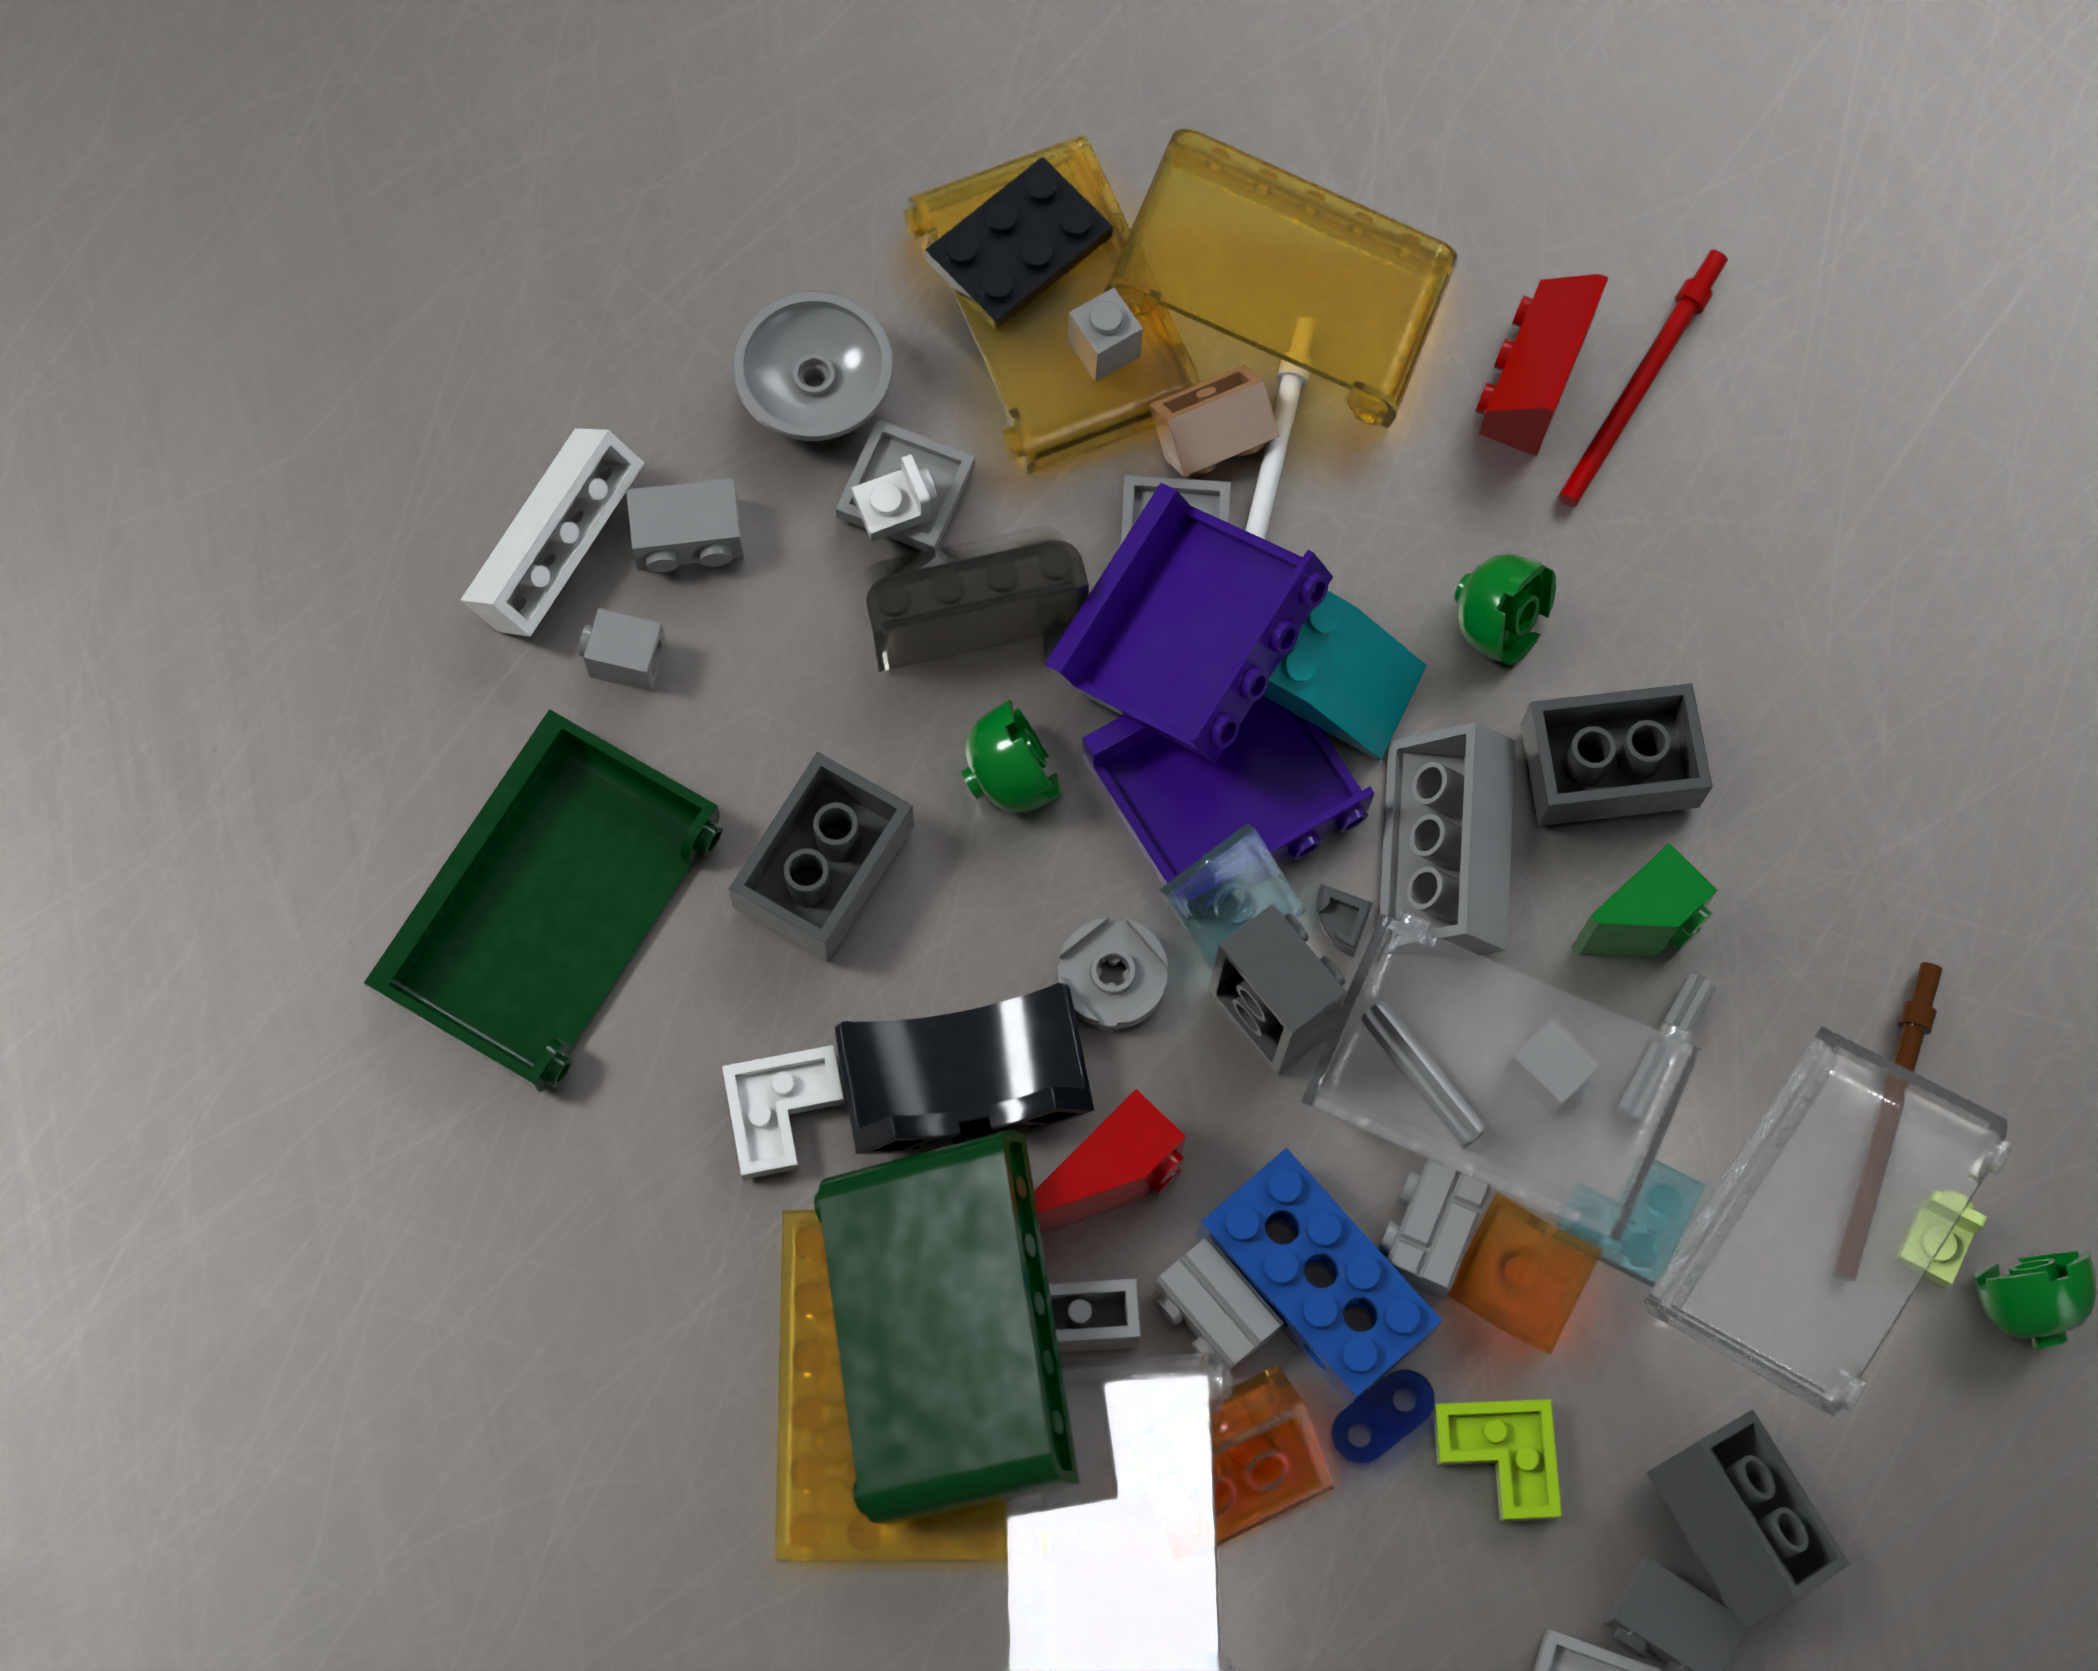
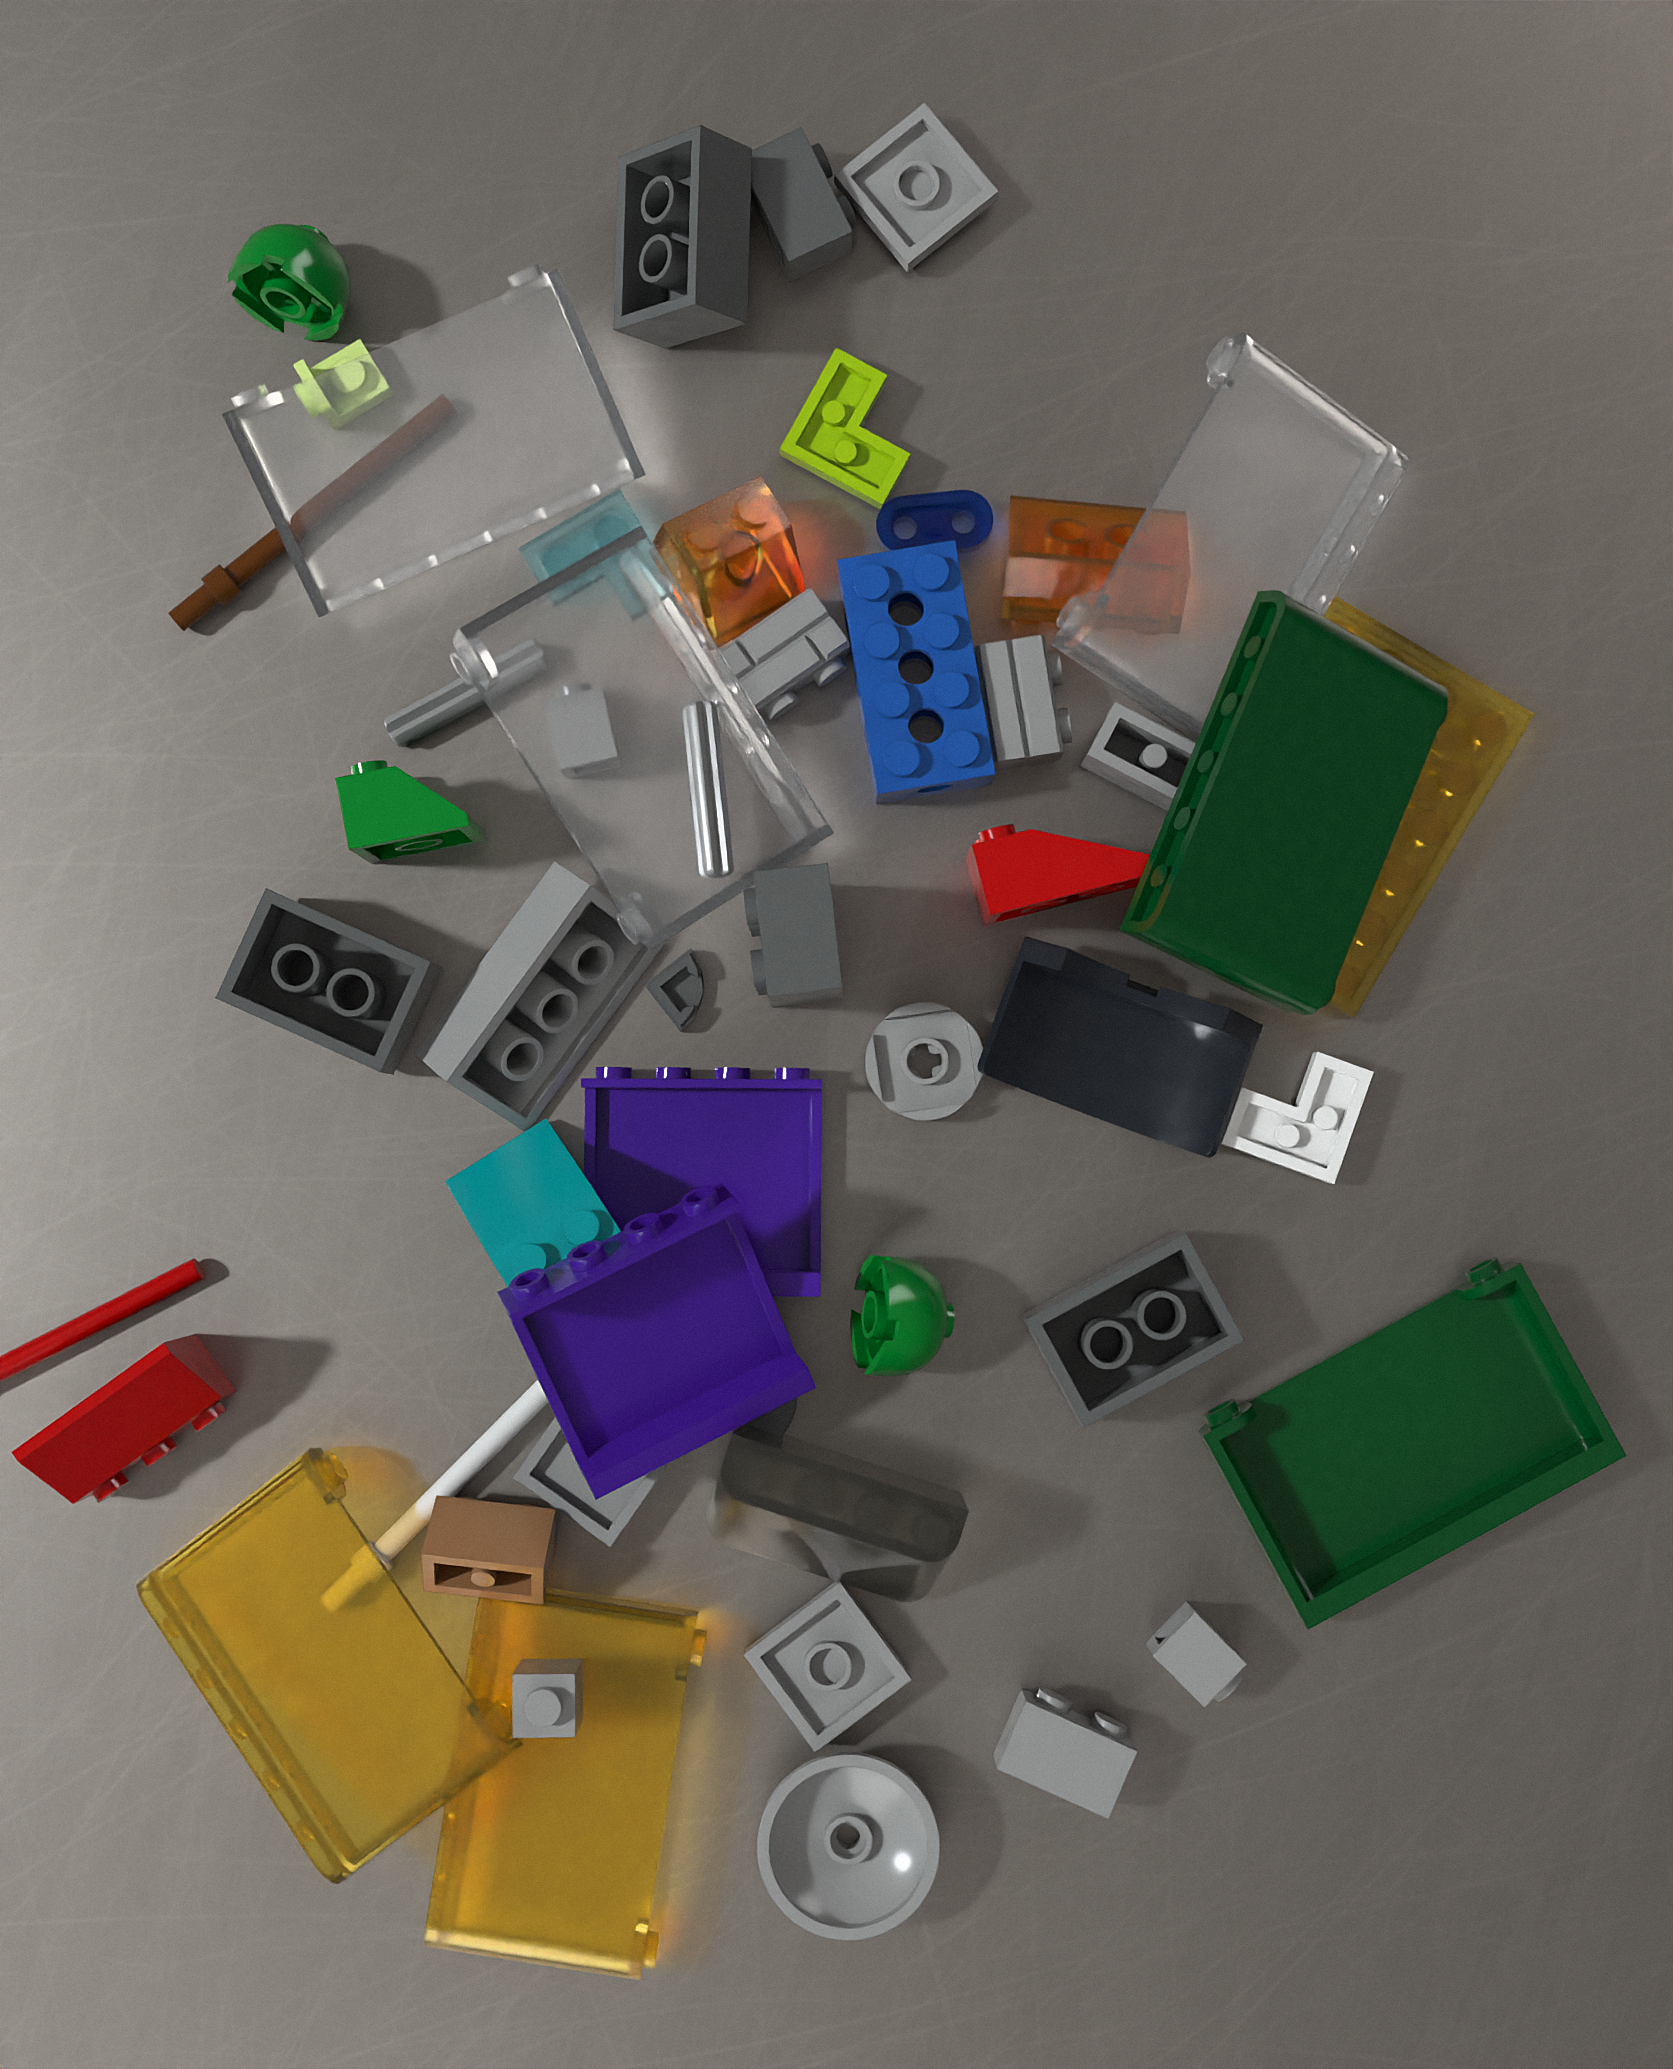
camera: 145 degrees left, 15 degrees up
white brick [460,428,645,637] -> none
white bracket [851,454,937,542] -> none
black plate [925,156,1113,331] -> none
clear light blue tile [1159,823,1306,971] -> none
green cylinder [1455,554,1556,665] -> none

